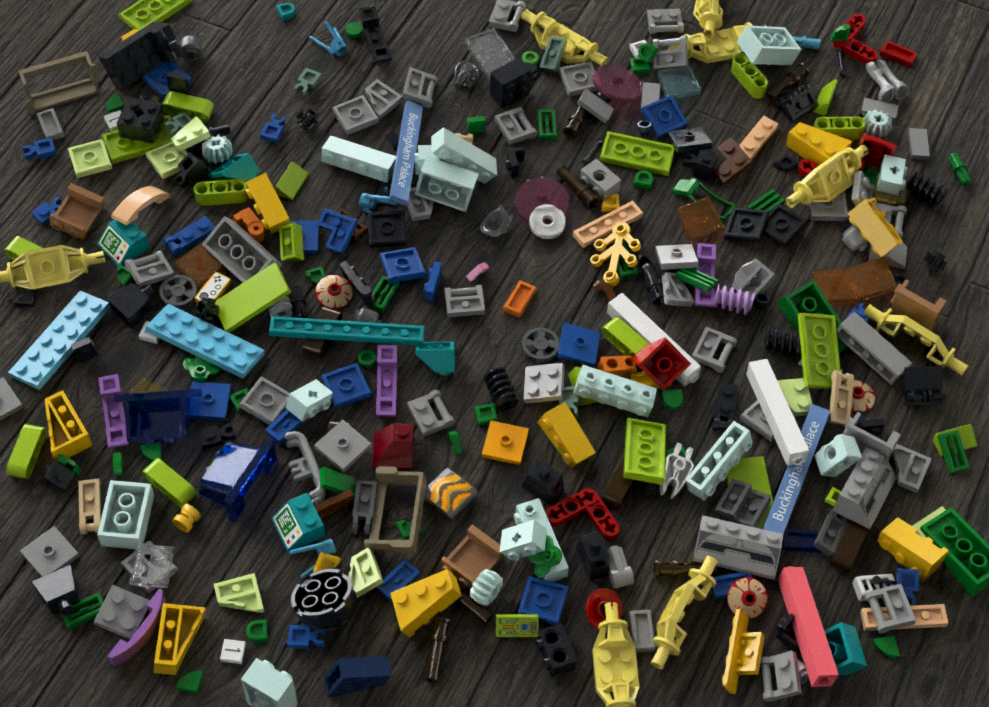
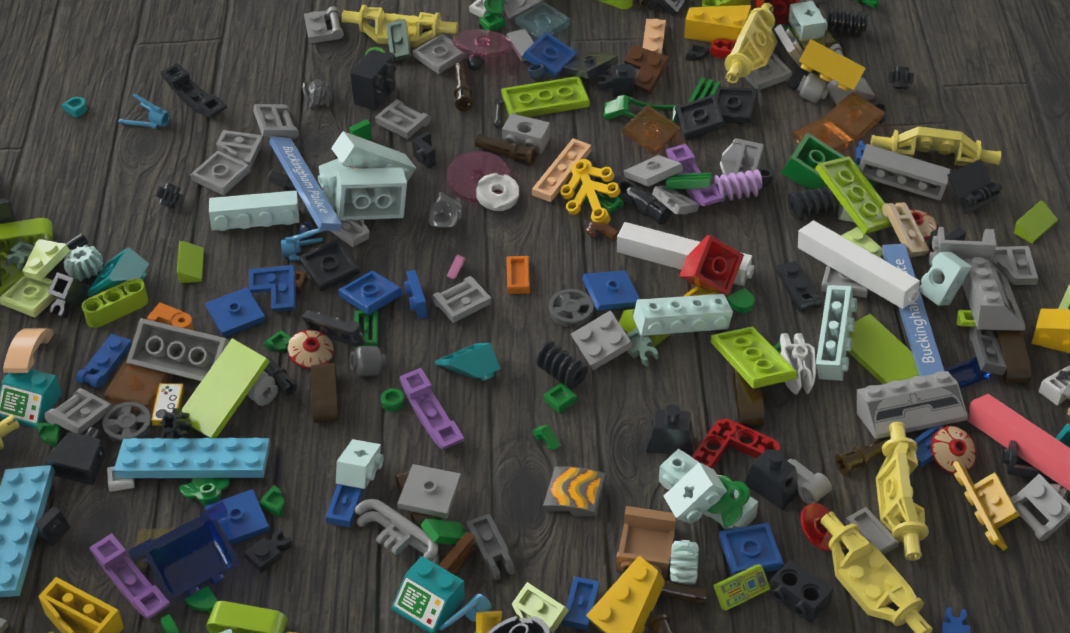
camera: 25 degrees left, 10 degrees down
clear blue windscreen [198,437,278,522] -> none
light grey plate [239,376,290,425] -> none
yellow wedge [246,173,291,234] -> none
blue plate [260,114,285,144] -> none
teal tile [269,316,424,346] -> none
lime slope [279,222,304,262] -> none
sand green plate [294,68,321,97] -> none
blue plate [321,363,372,409] -> none
green tile [345,22,363,39] -> none
dark tan piece [364,466,427,554] -> none
dark red slope [372,424,414,470] -> none
green tile [396,520,423,540] -> none
light grey plate [407,390,455,437] -> none
clear tile [464,28,515,81] -> none
light orange plate [482,421,529,465] -> none
green tile [537,109,557,141] -> none
yellow wedge [537,402,596,468] -> none
light grey tile [577,89,614,123] -> none
orange leg [597,356,637,378] -> none
yellow tile [601,194,620,212] -> none
lime beam [601,317,649,365] -> none
green tile [633,171,653,190] -> none
light grey plate [692,327,737,373] -> none
dark grey slope [715,479,771,528] -> none
medium nougat panel [889,280,947,331] -> none
green tile [937,430,970,474] -> none

